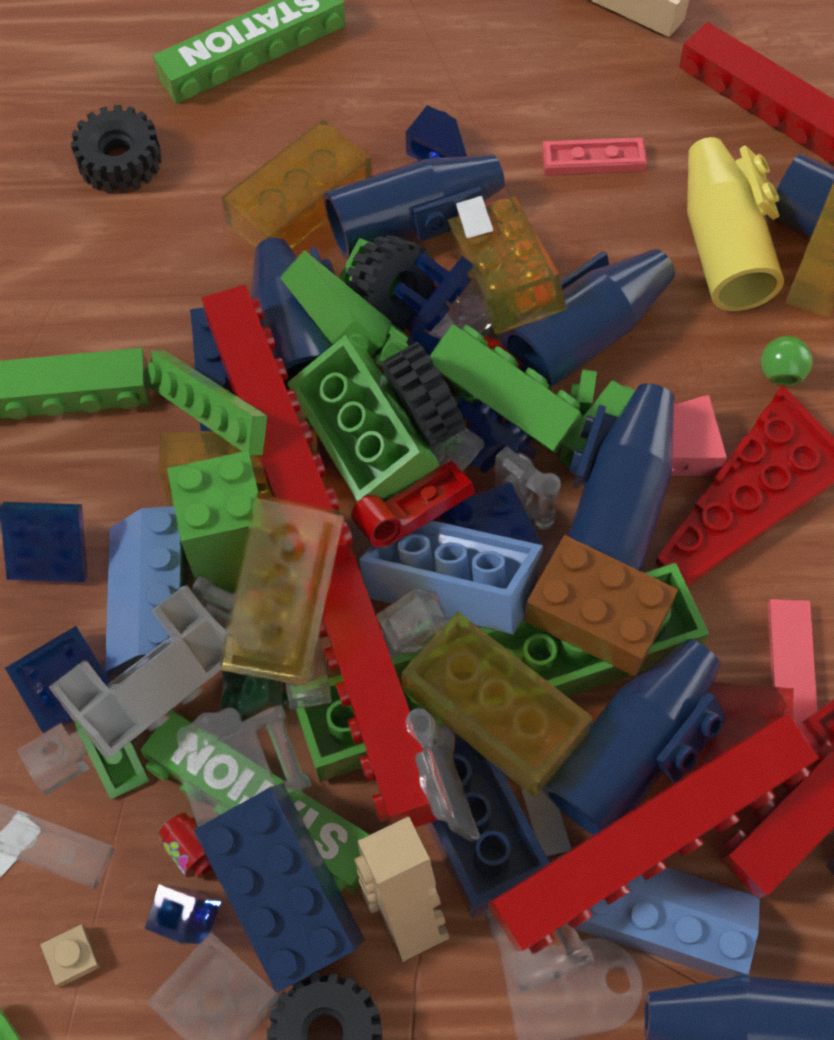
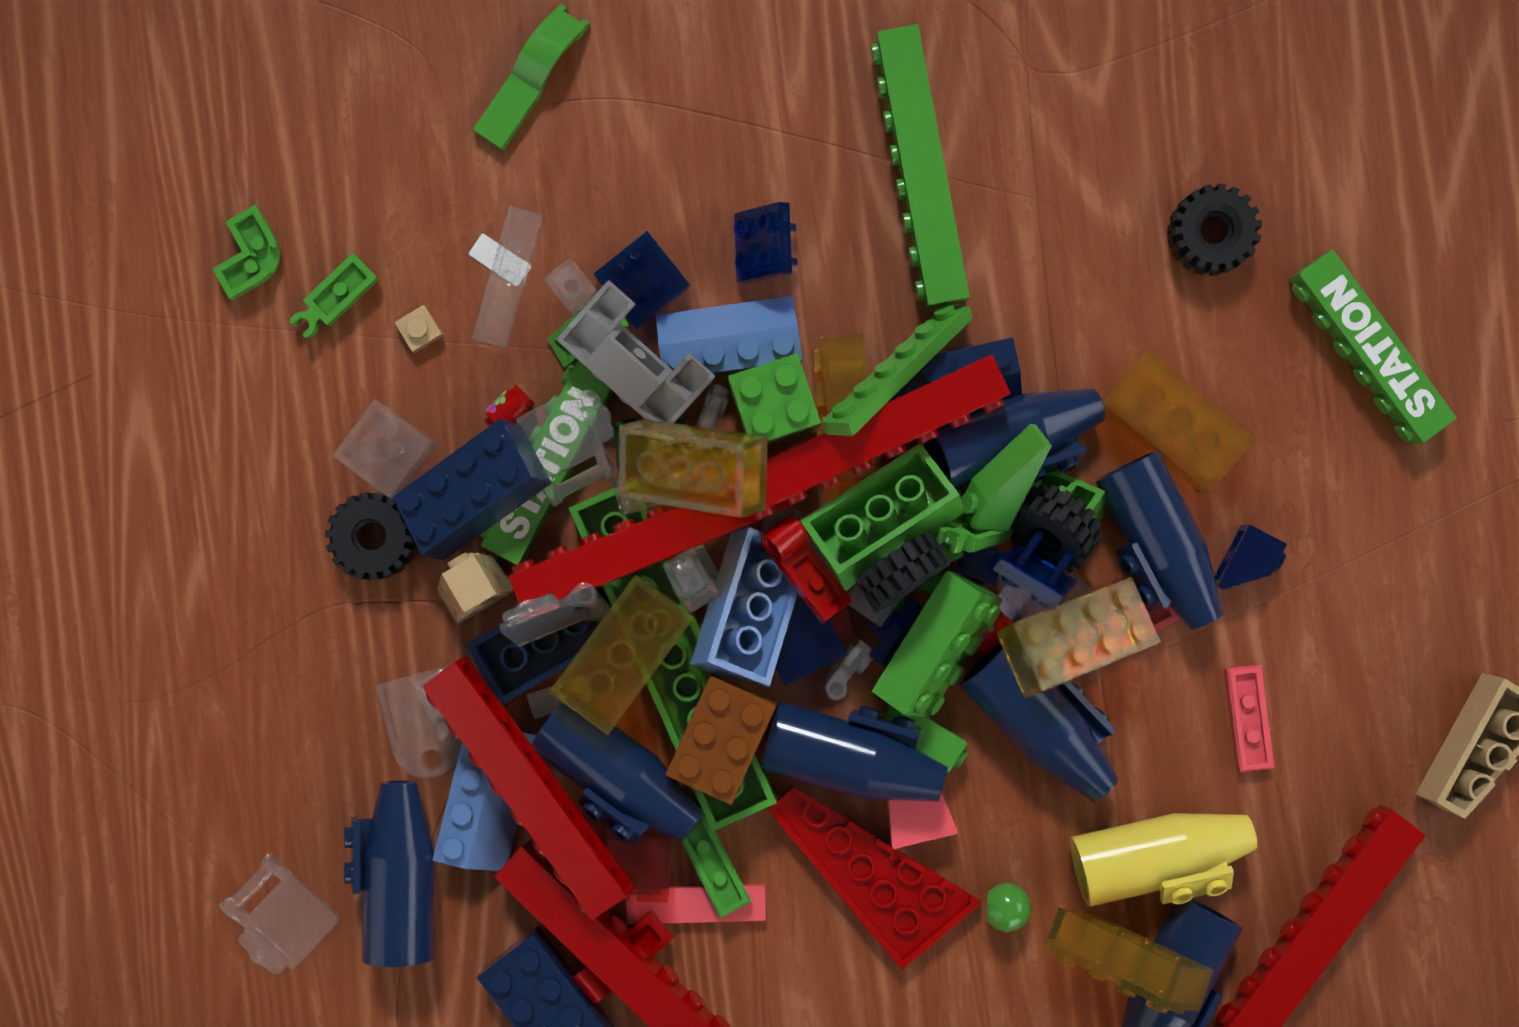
camera: 85 degrees right, 25 degrees up
clear blue brick [144,885,221,944] -> none
white sticker [456,196,493,238] -> none
bright green plate [570,369,597,417] -> none
none -> bright green tile [681,808,752,919]

